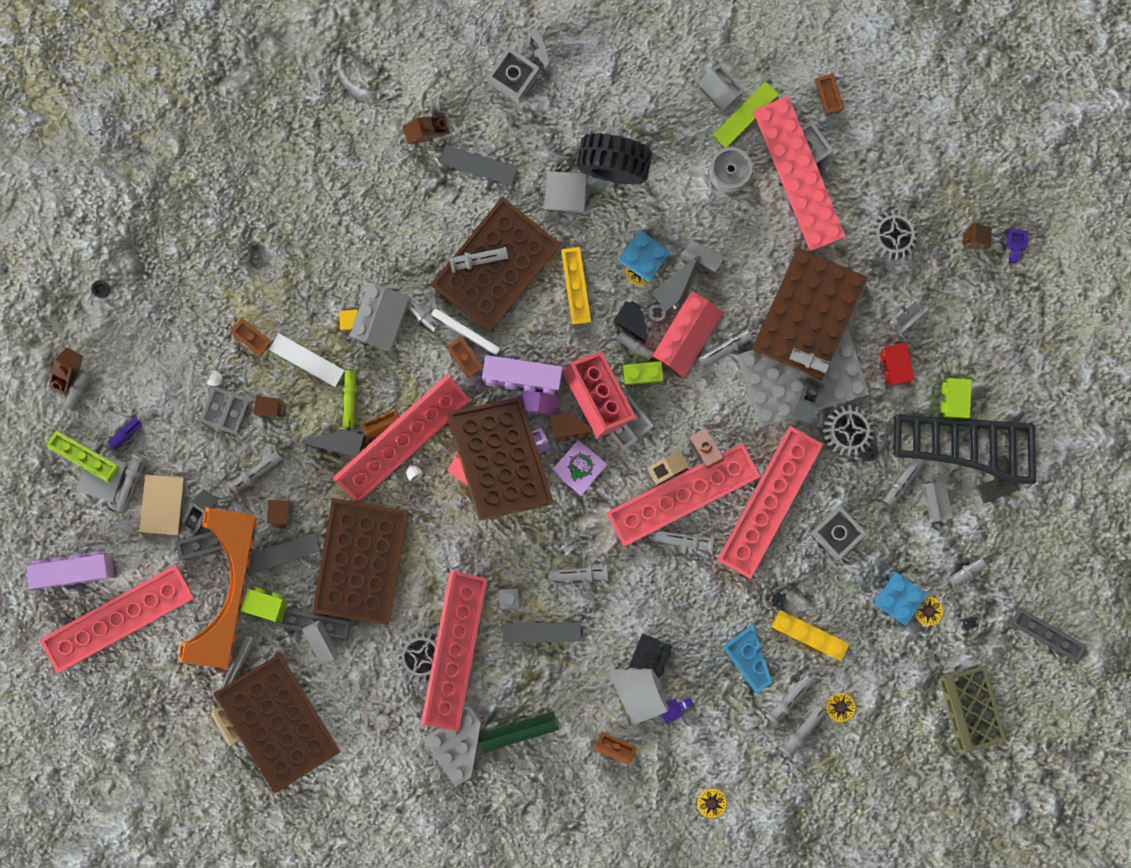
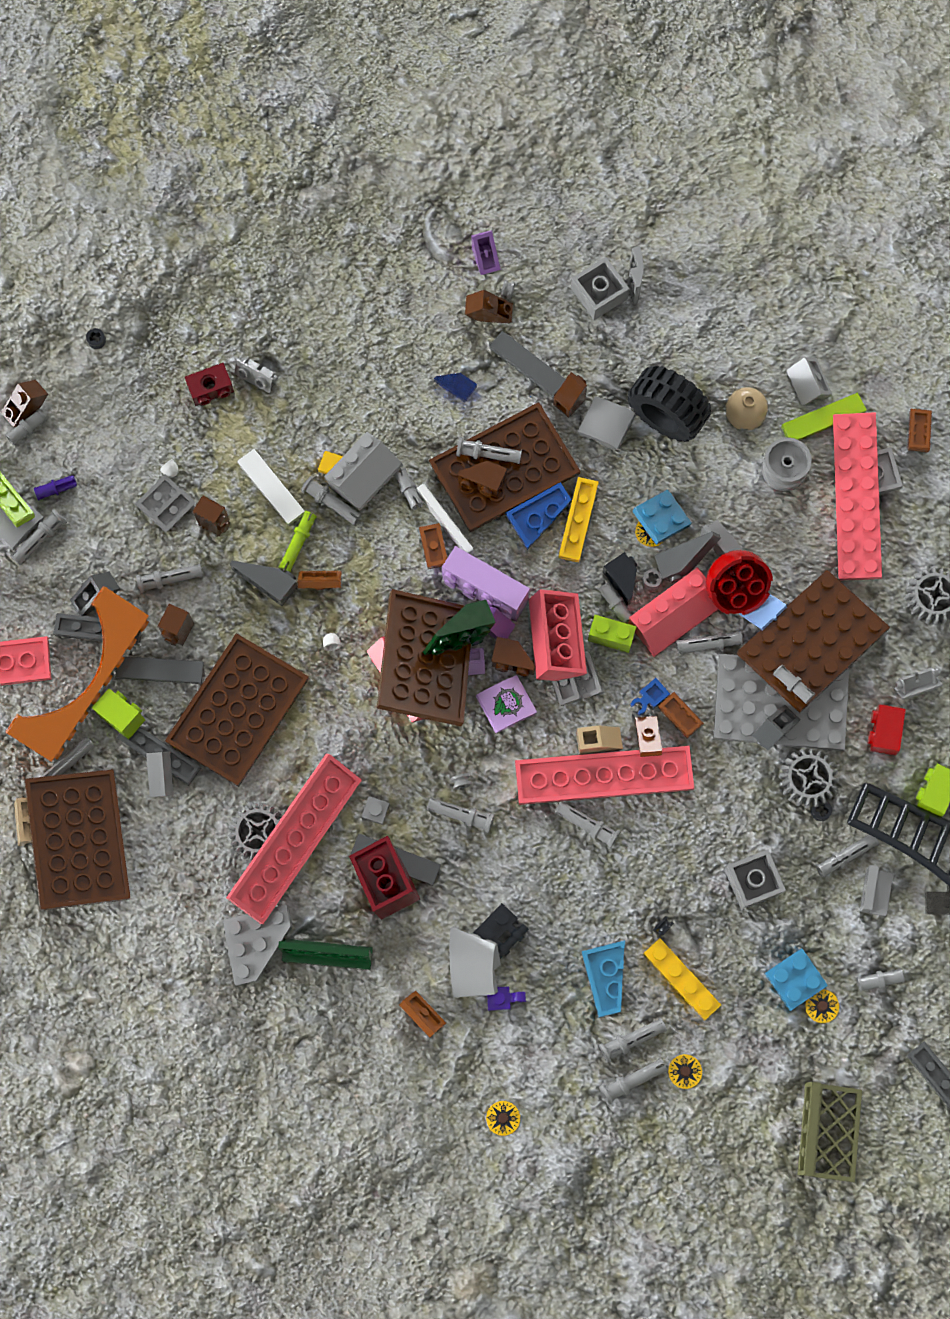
camera: 25 degrees right, 10 degrees down
tan tile [139,475,185,535] -> none
dark orange plate [230,318,272,357] -> none
coral plate [333,374,471,503] -> none
coral plate [716,426,823,579] -> none
black bush [960,617,979,629] -> none
none -> dark red brick [184,362,234,406]
none -> light grey hinge [234,357,279,393]
none -> light grey pin [301,476,362,525]
none -> dark red slope [349,836,421,920]
none -> dark green slope [423,600,496,655]
none -> clear blue tile [434,373,477,402]
none -> reddish brown slope [458,461,507,498]
none -> medium lavender slope [471,230,501,275]
none -> blue wing [506,482,572,550]
none -> reddish brown slope [553,372,587,418]
none -> blue plate [630,678,670,716]
none -> dark orange plate [658,692,704,739]
none -> red cylinder [706,550,773,615]
none -> tan cylinder [726,387,768,430]
none -> light blue piece [739,593,787,631]

